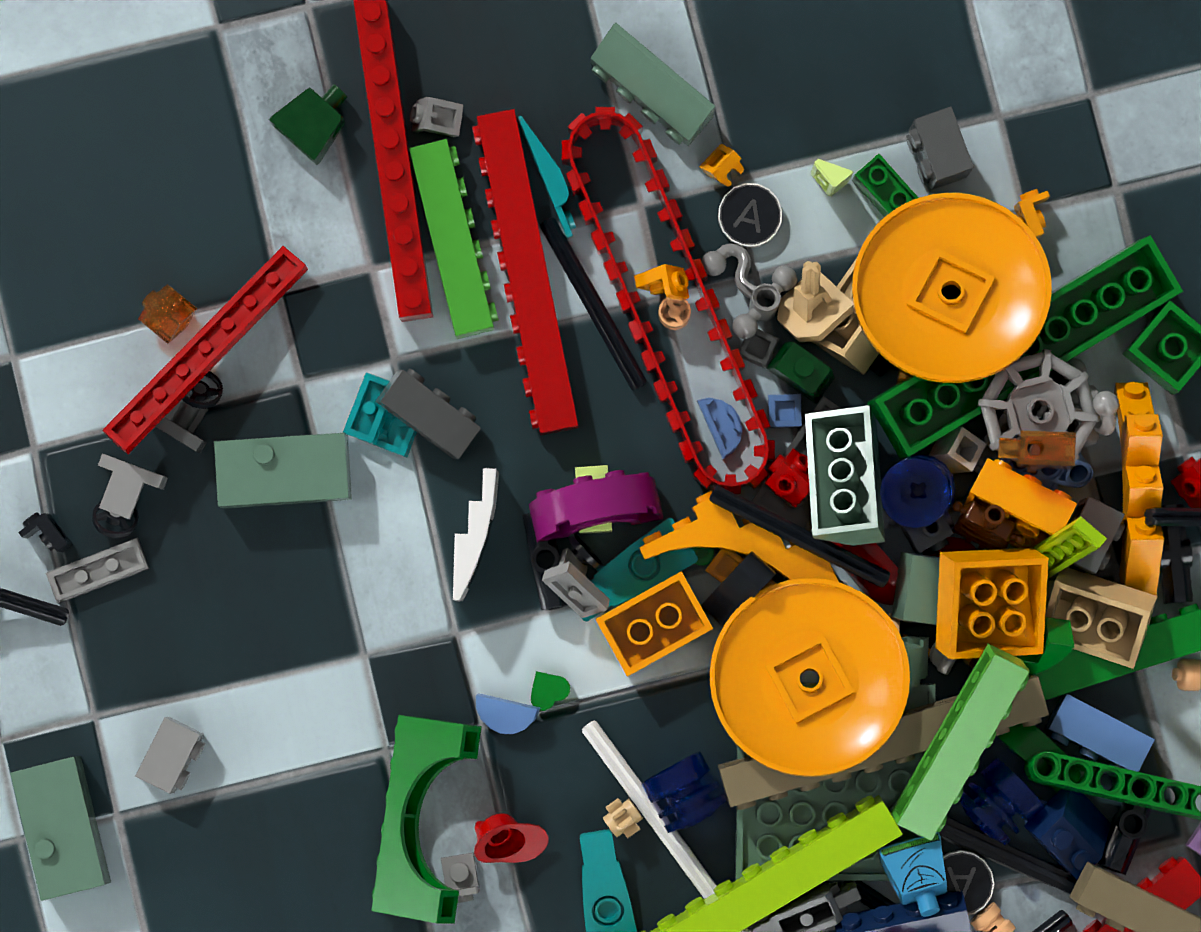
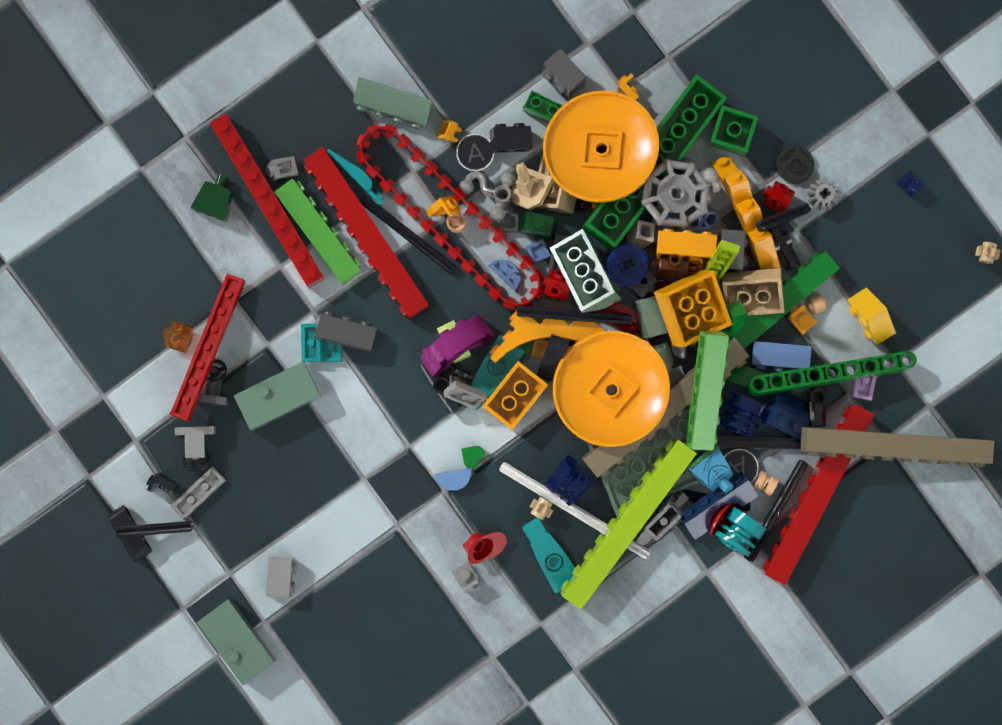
camera: 30 degrees left, 0 degrees up
green arch [371,715,482,924] -> none
white slope [453,468,499,601] -> none
yellowish green slope [811,159,854,196] -> none
clear orange torso [998,431,1076,470] -> none
none -> black brick [489,123,533,153]
none -> light orange bracket [787,304,817,335]

